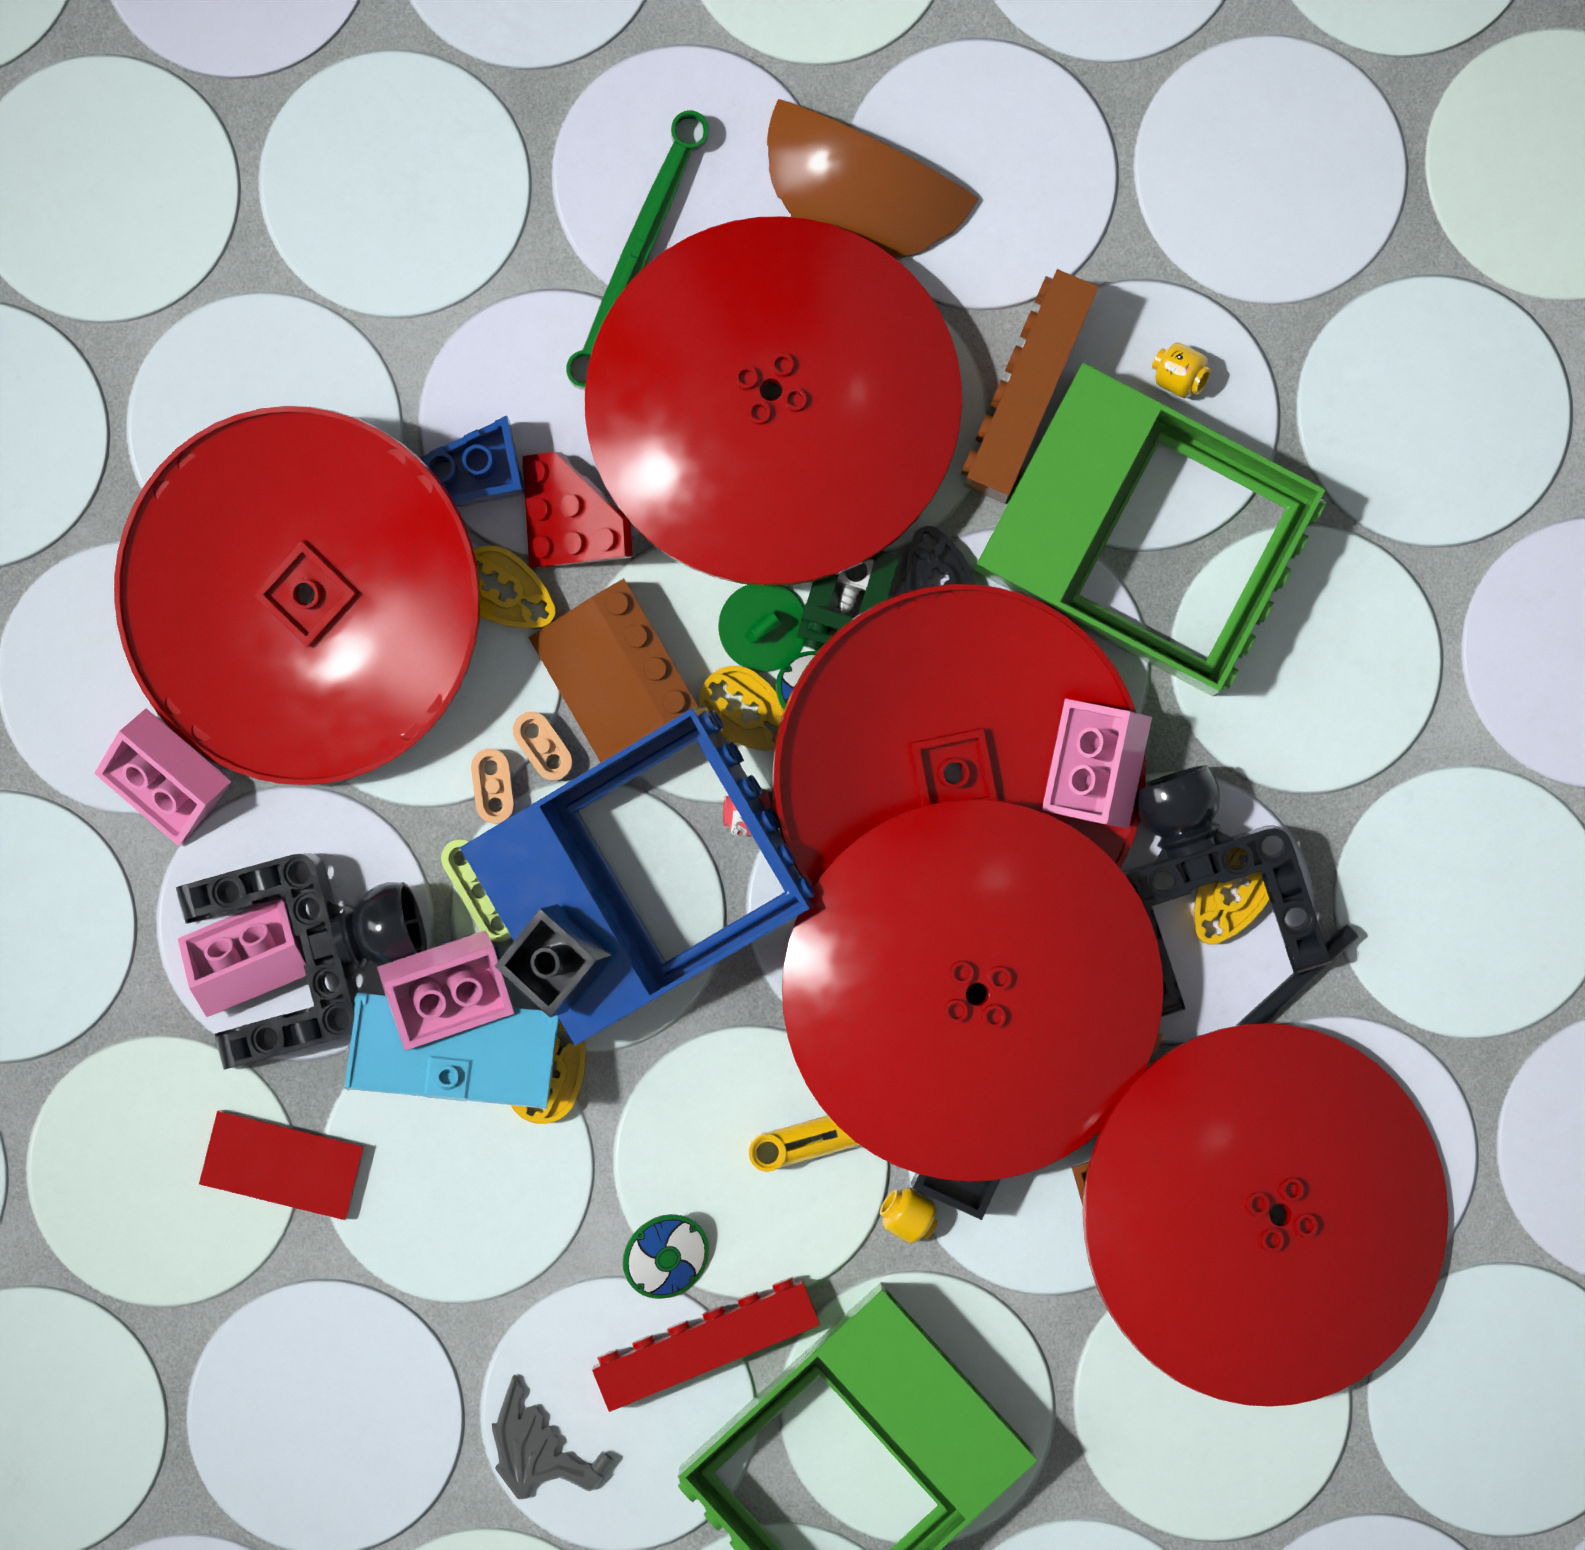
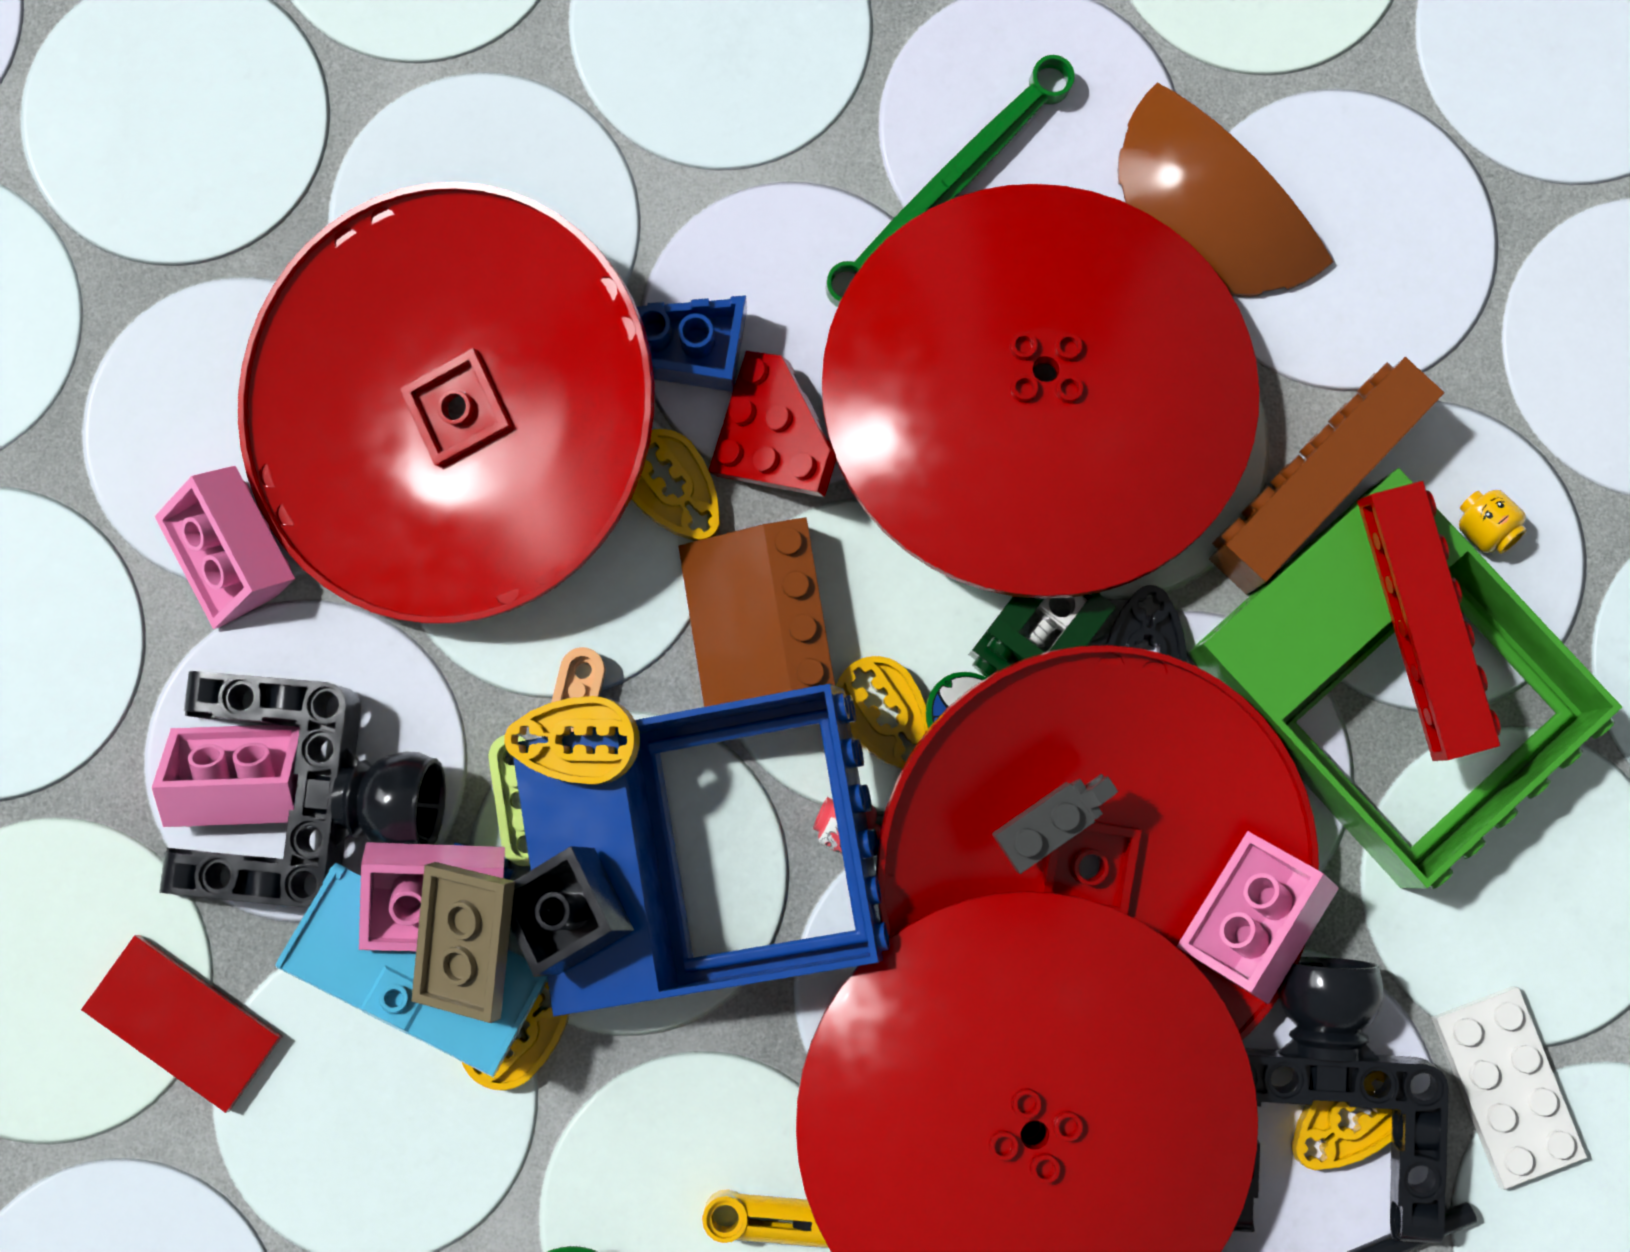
camera: 15 degrees right, 5 degrees down
light nougat plate [513,712,573,781] -> none
green shield [718,584,804,672] -> none
none -> dark tan plate [411,862,515,1023]
none -> yellow piece [504,696,640,785]
none -> dark grey hinge [992,774,1118,874]
none -> red brick [1357,481,1501,761]
none -> white plate [1431,986,1587,1190]

